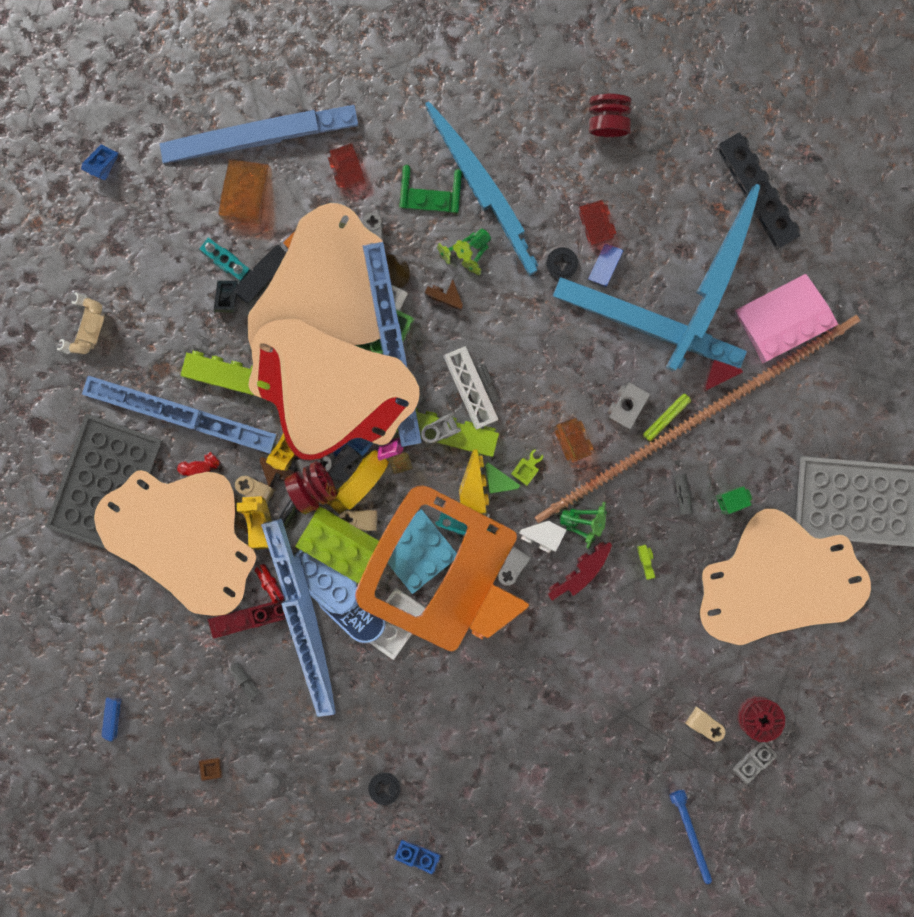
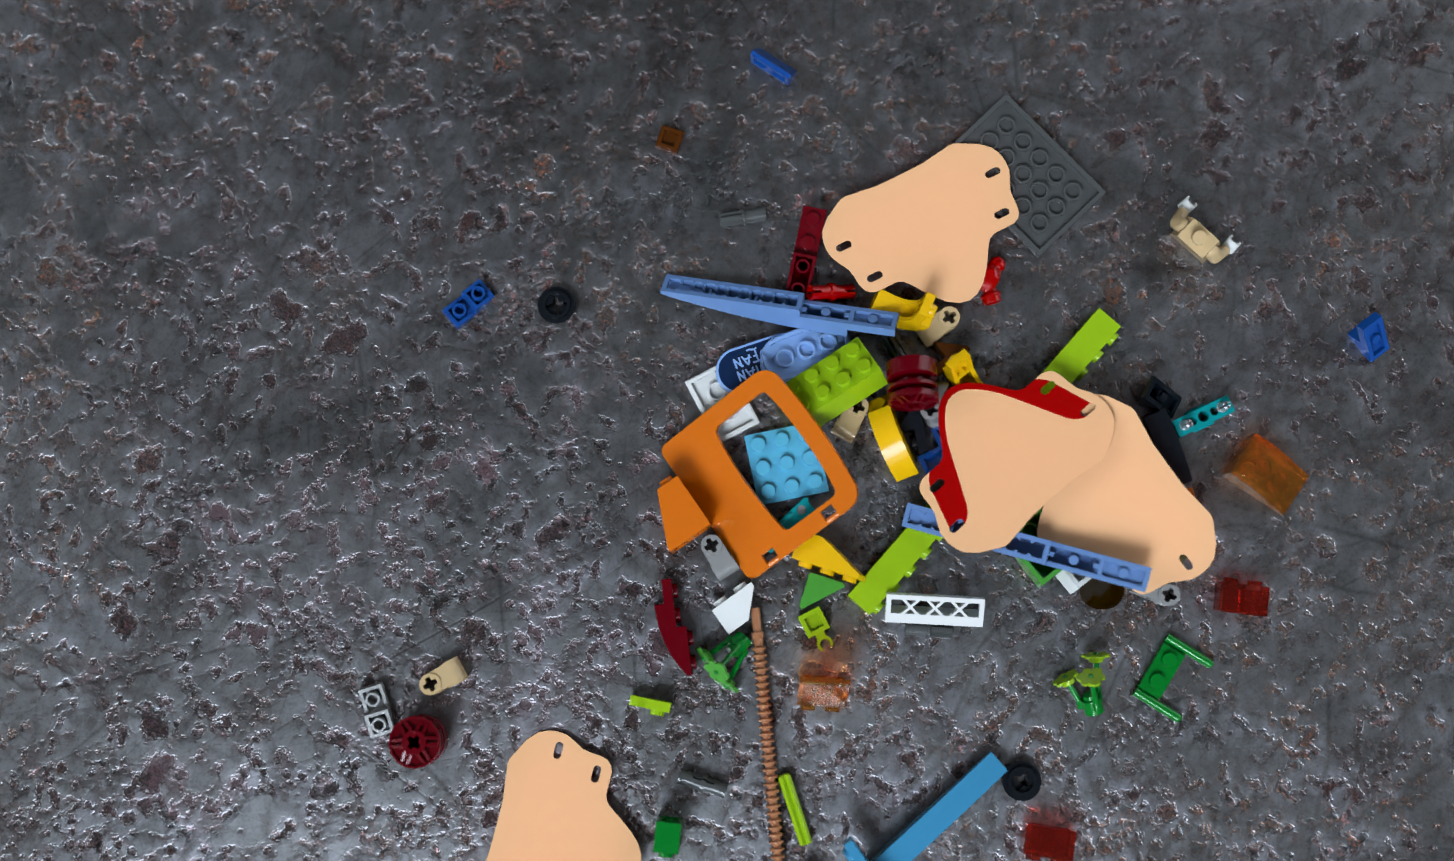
camera: 120 degrees right, 5 degrees down
medium blue slope [82,376,278,454] -> none
medium blue slope [159,105,358,164] -> none
dark pink slope [377,437,404,461] -> none
clear yellow slope [388,452,413,474] -> none
light grey piece [421,413,461,444] -> none
reddish brown slope [424,279,463,311] -> none
dark azure slope [425,101,538,277] -> none
slope [588,244,624,288] -> none
light grey brick [607,383,650,430] -> none
blue piece [669,790,712,884] -> none

